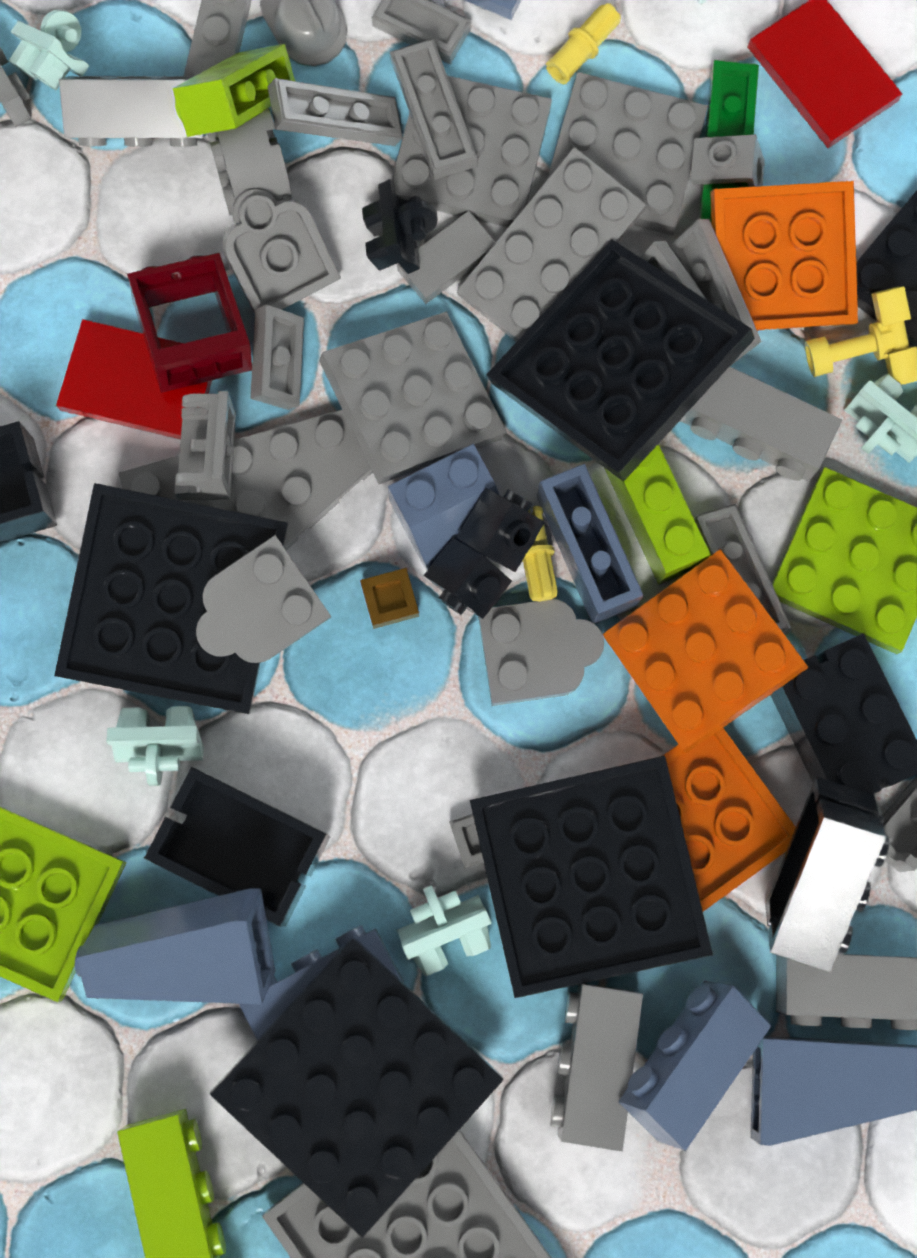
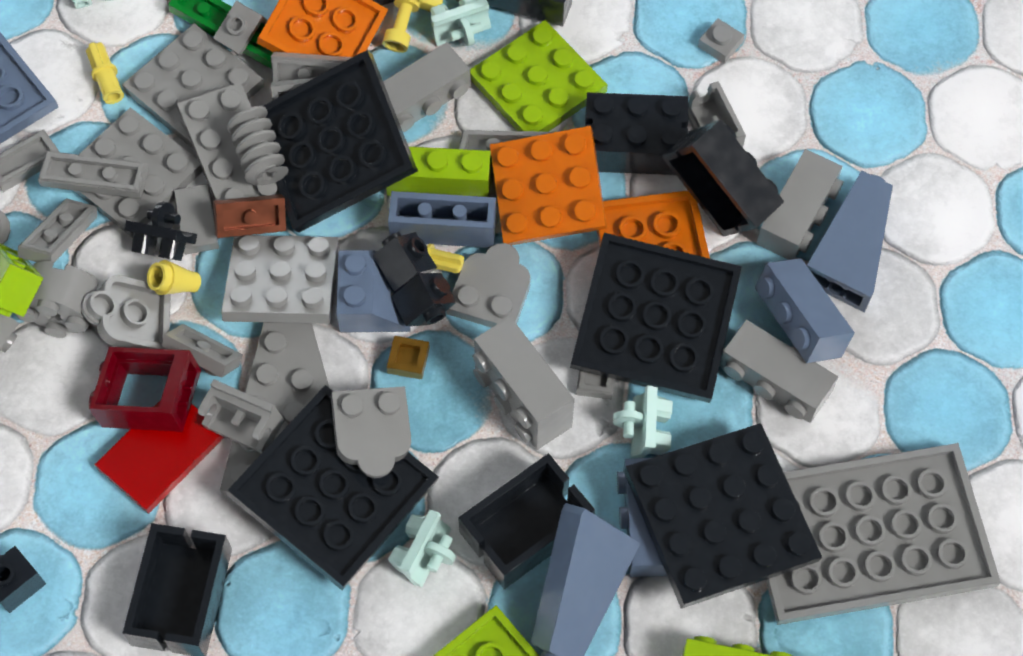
camera: 60 degrees left, 15 degrees down
none -> light yellow cone [147,260,201,295]
none -> copper plate [213,194,286,238]
none -> light grey piece [227,106,289,185]
none -> light grey brick [472,316,575,450]

